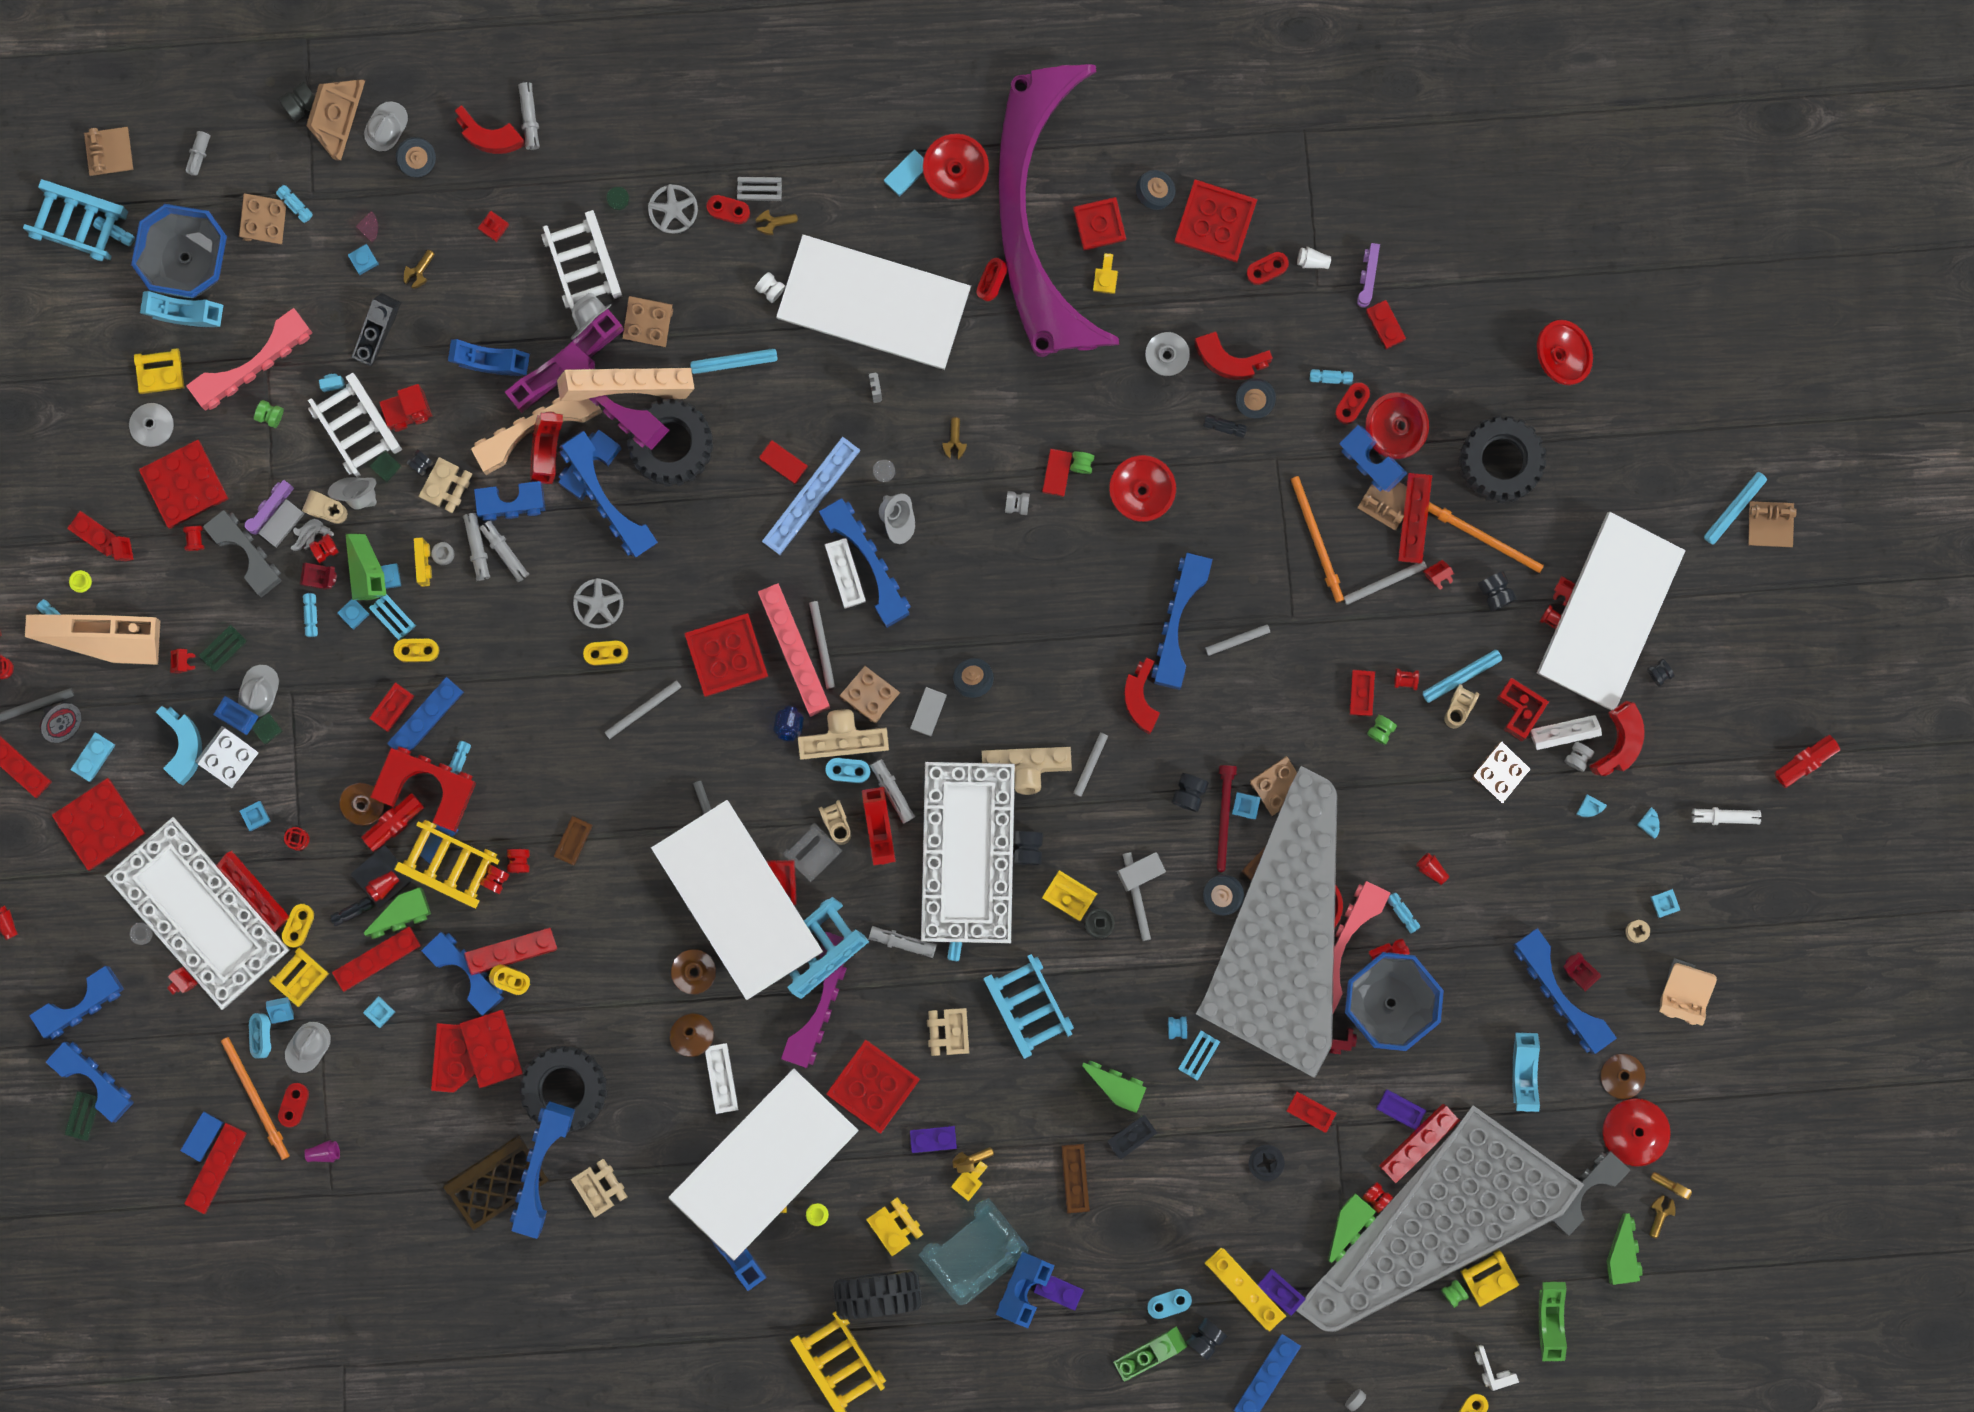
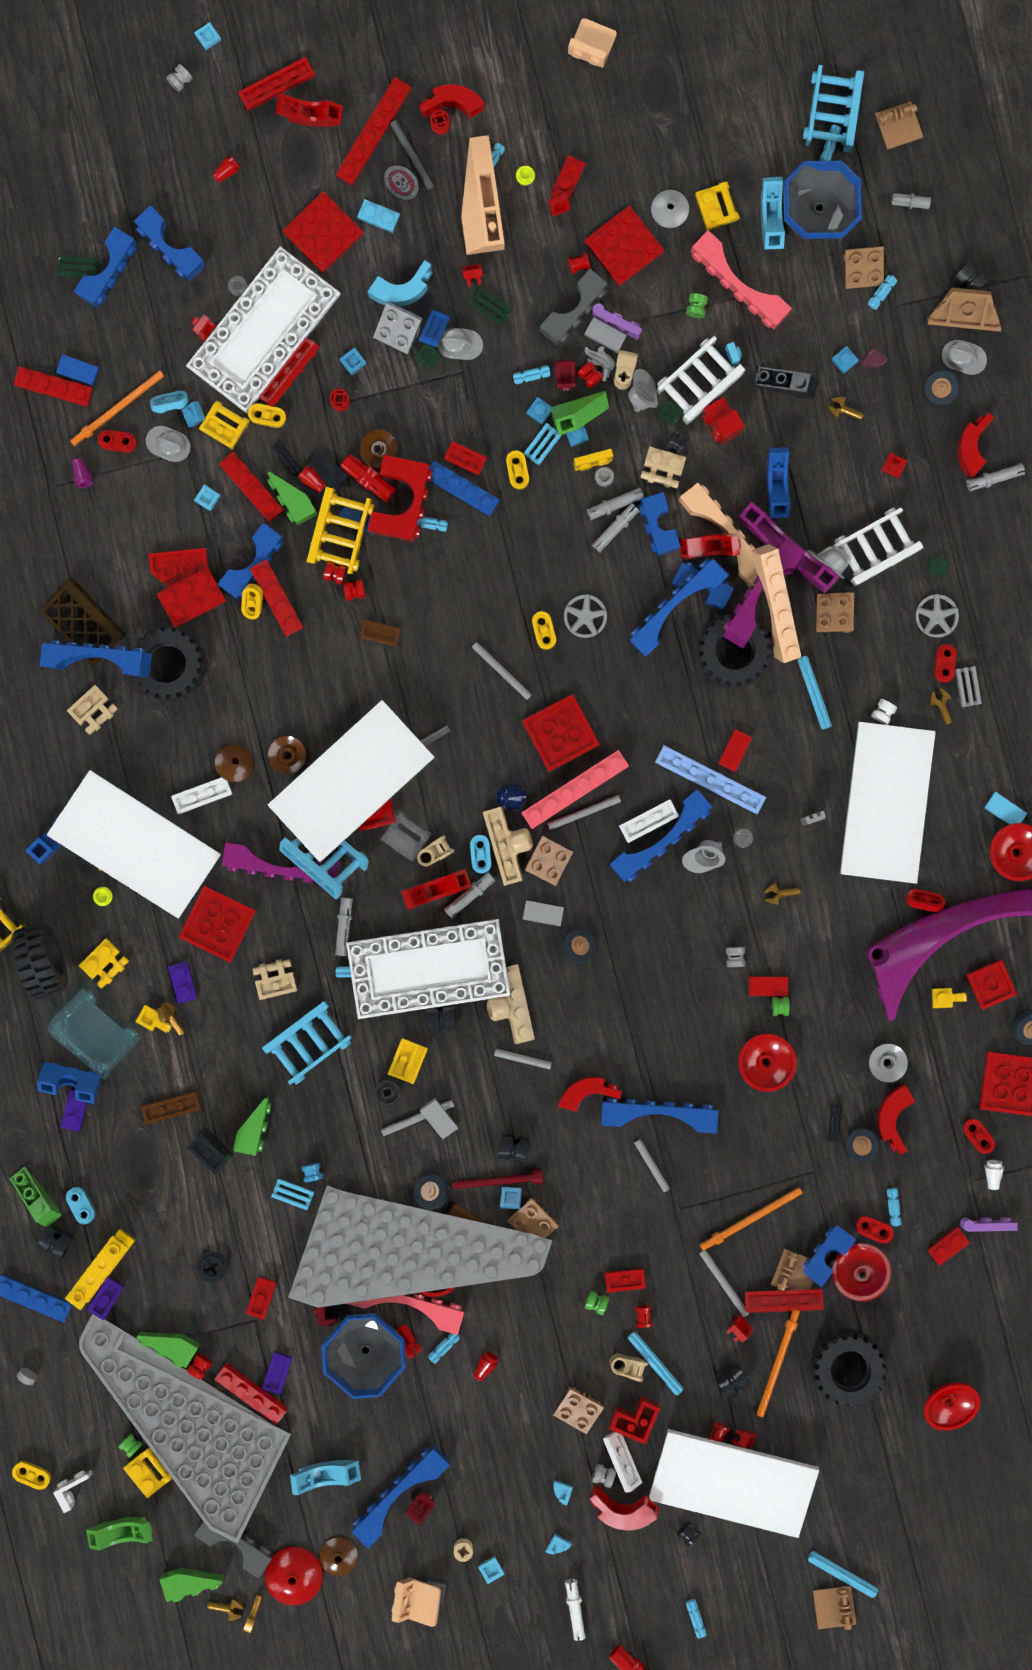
camera: 75 degrees right, 5 degrees up
none -> medium azure axle [686,1599,707,1638]

